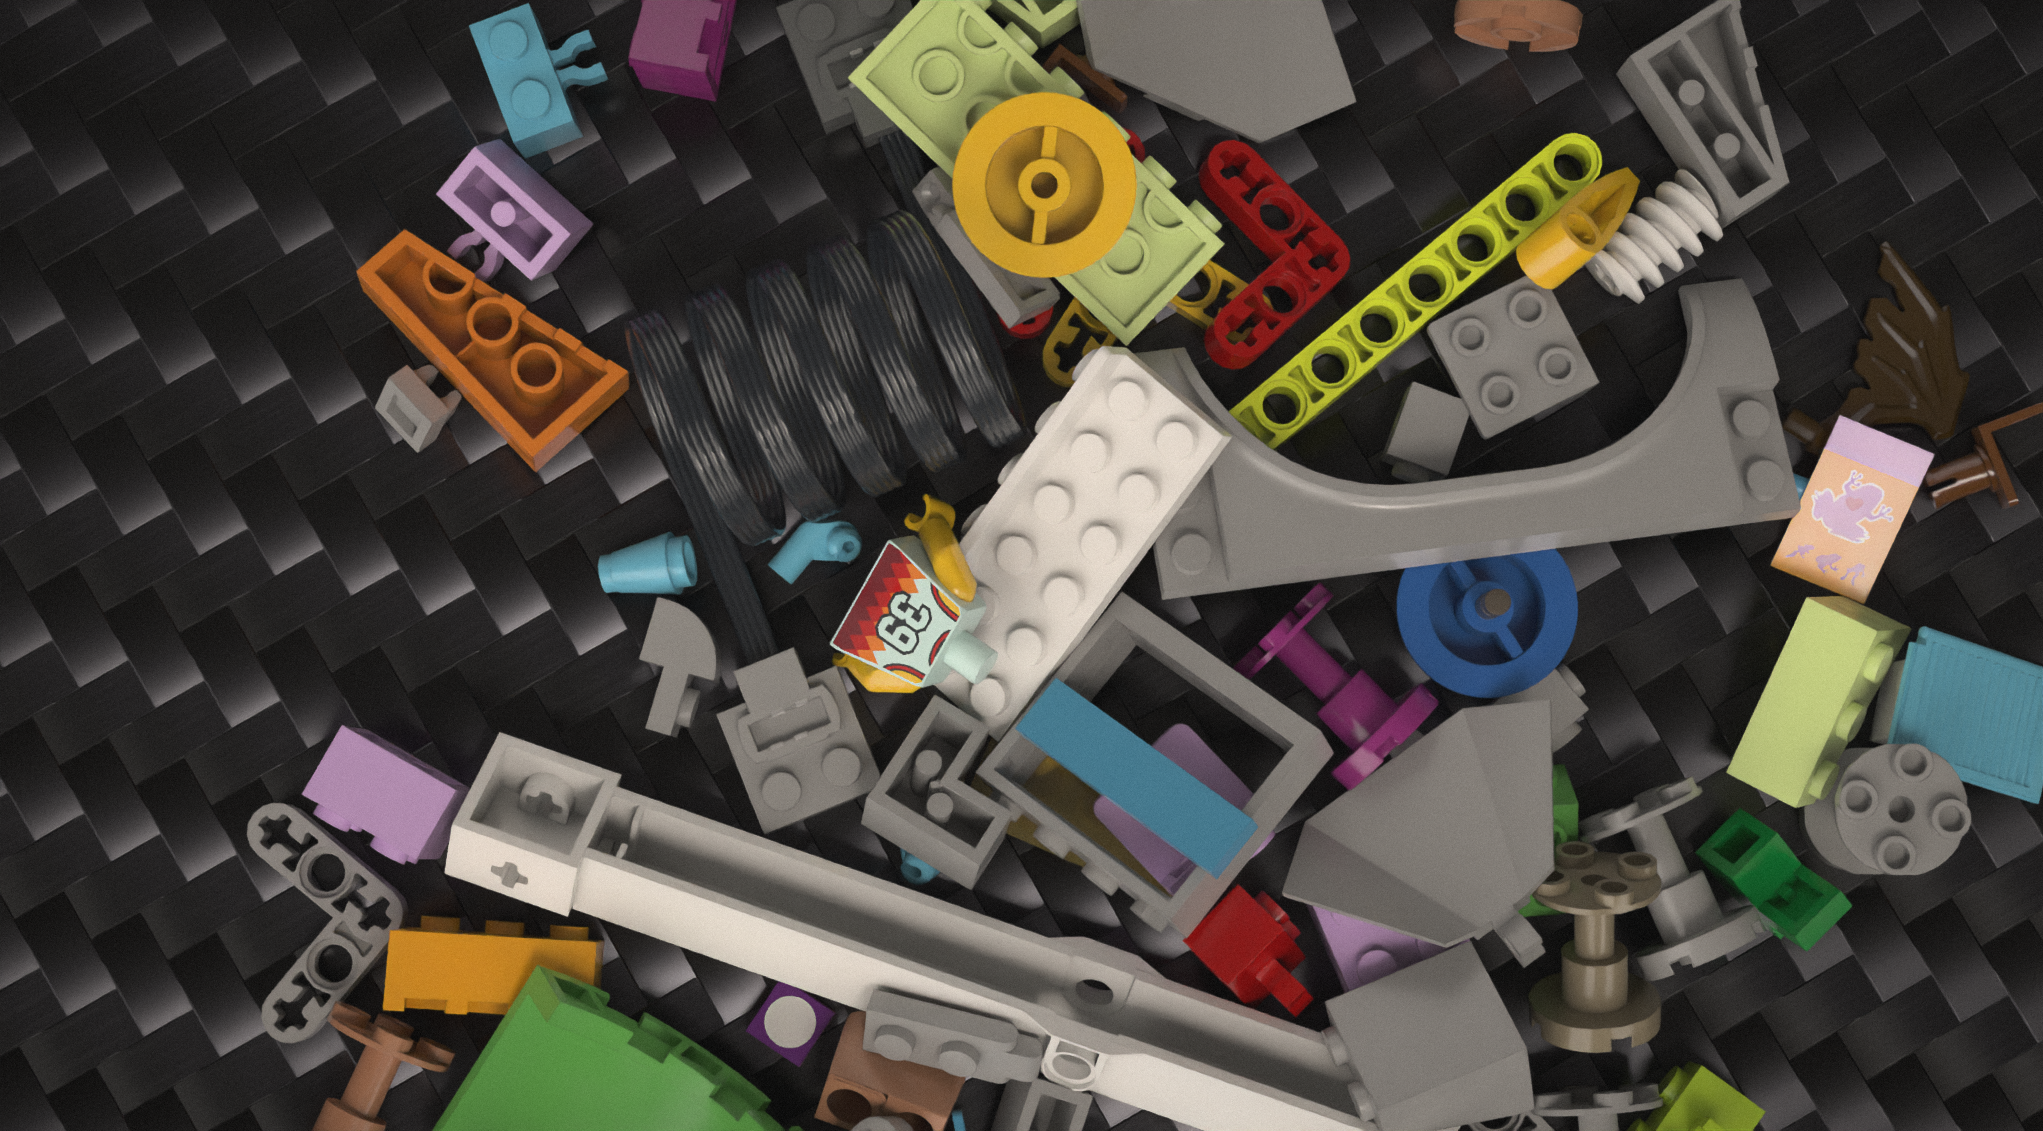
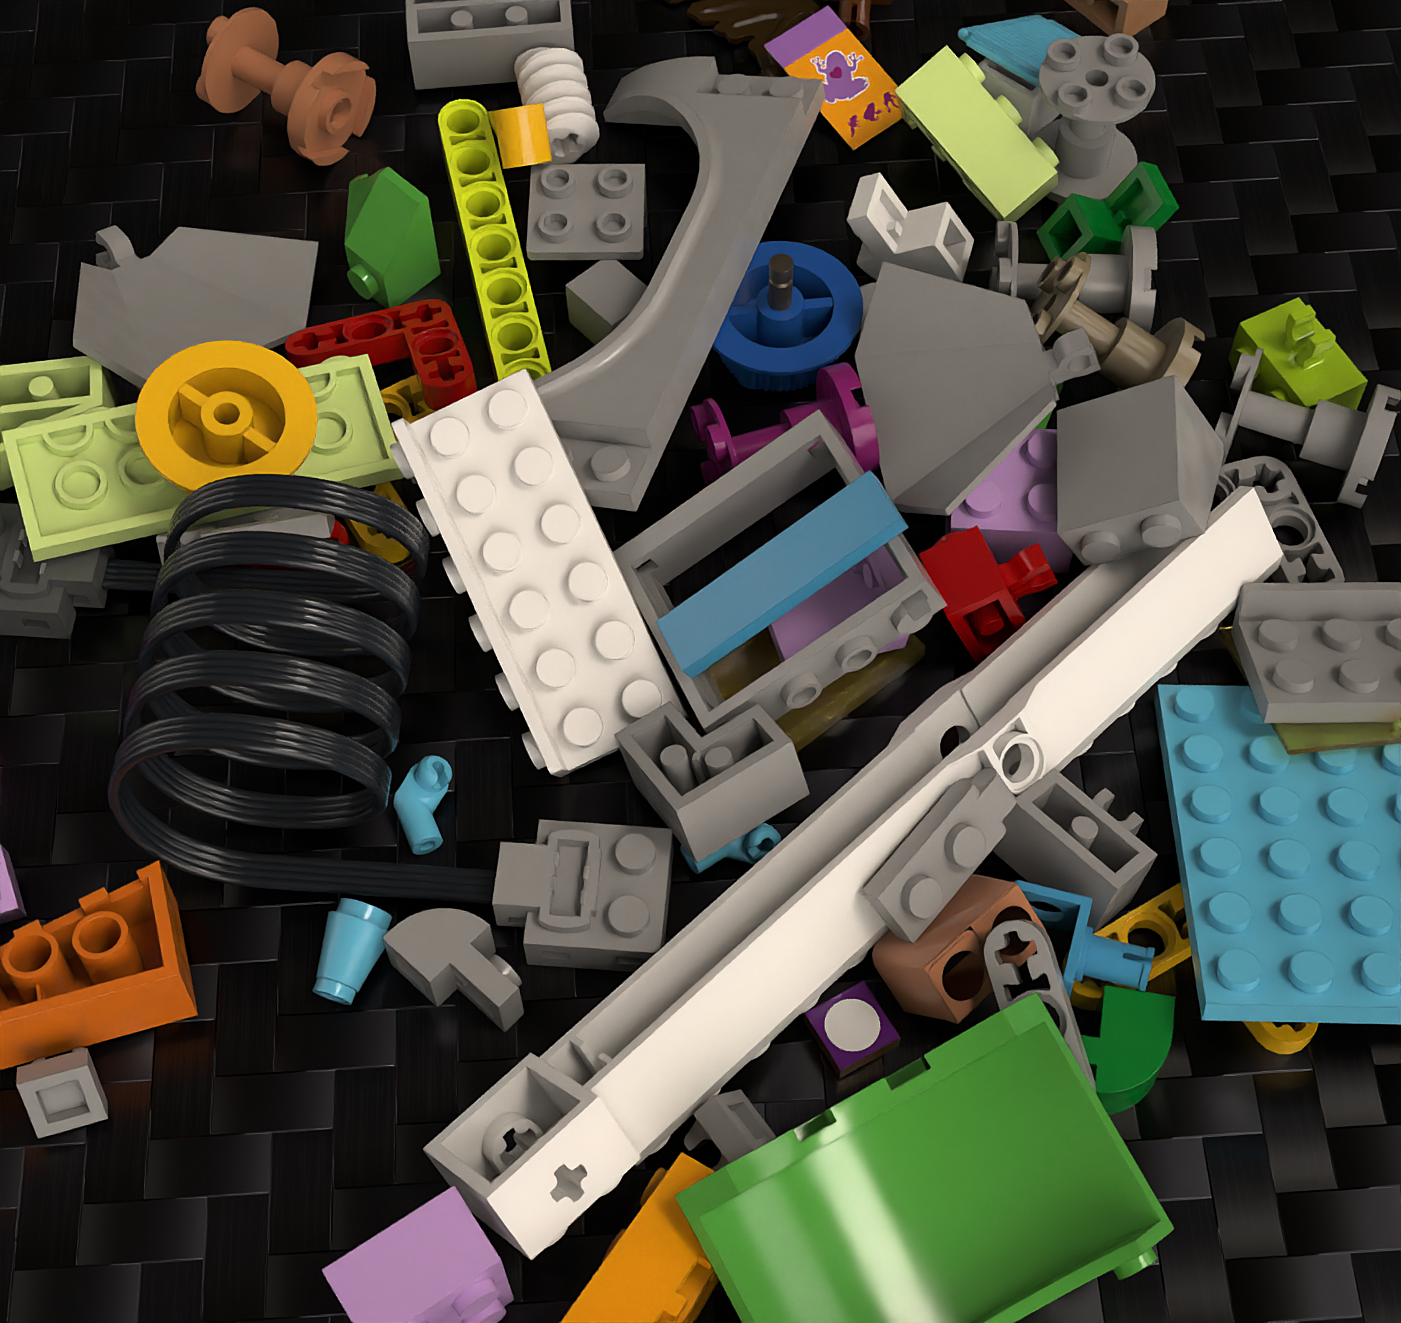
camera: 60 degrees left, 25 degrees down
torso [830,494,998,693] -> none
none -> bright green slope [344,167,441,309]
none -> light grey tile [684,1089,777,1172]
none -> white brick [847,172,974,282]

